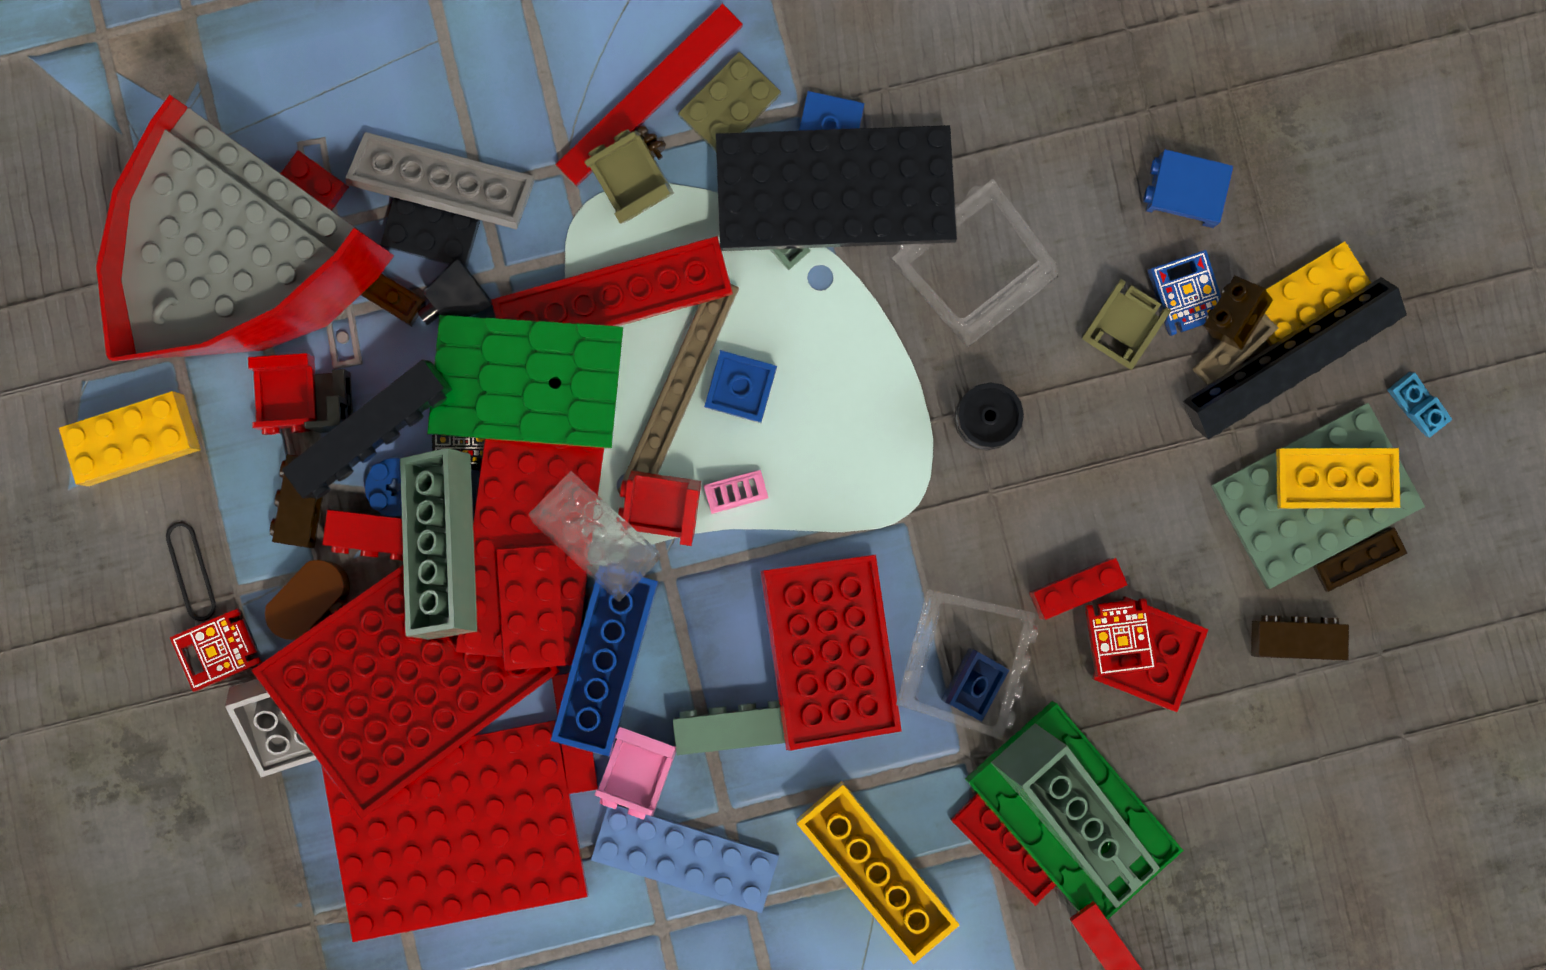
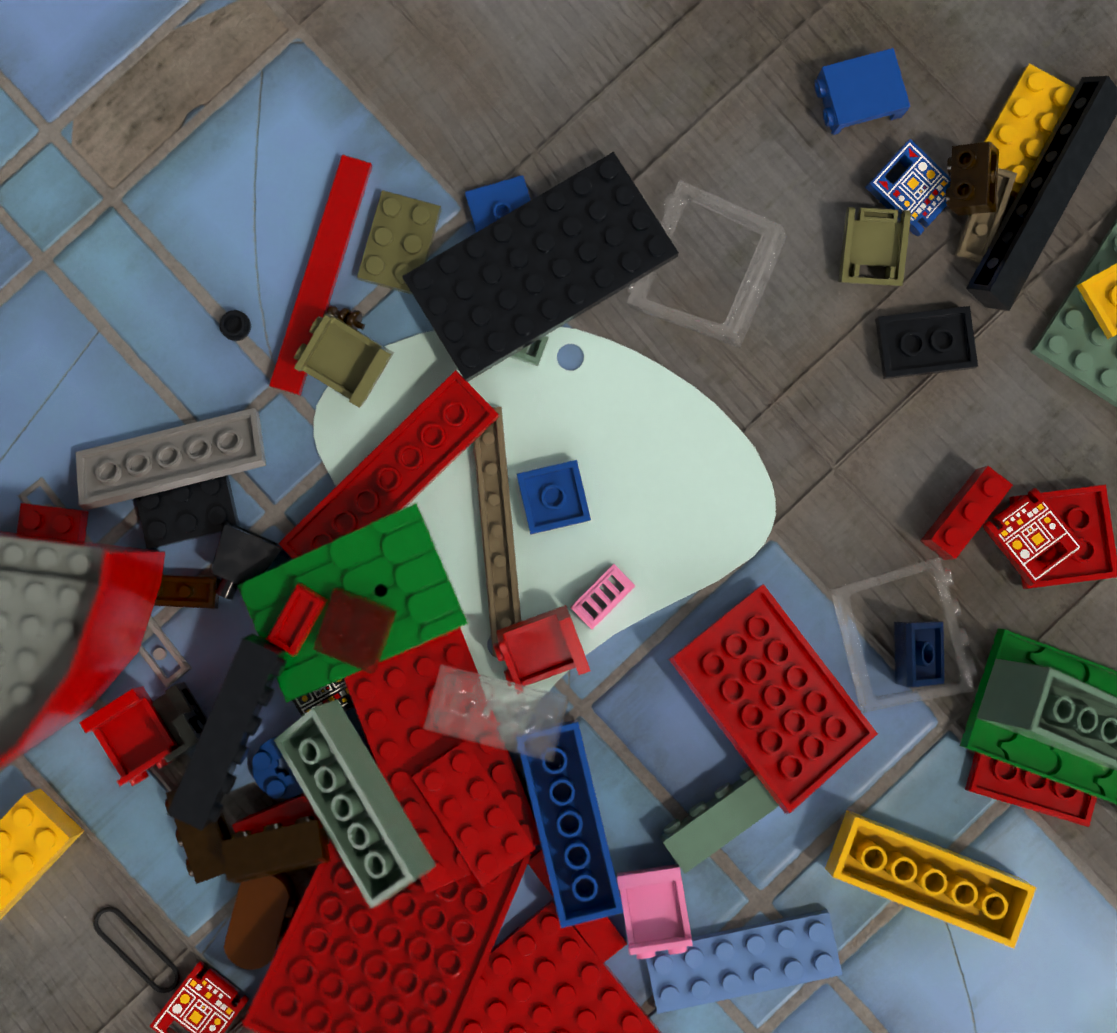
camera: 25 degrees left, 0 degrees up
black wheel [954,382,1024,451] -> none
none -> black plate [220,310,251,341]
none -> dark brown brick [221,816,330,884]
none -> red tile [267,583,328,656]
none -> clear red plate [313,588,396,673]
none -> black plate [875,306,978,380]

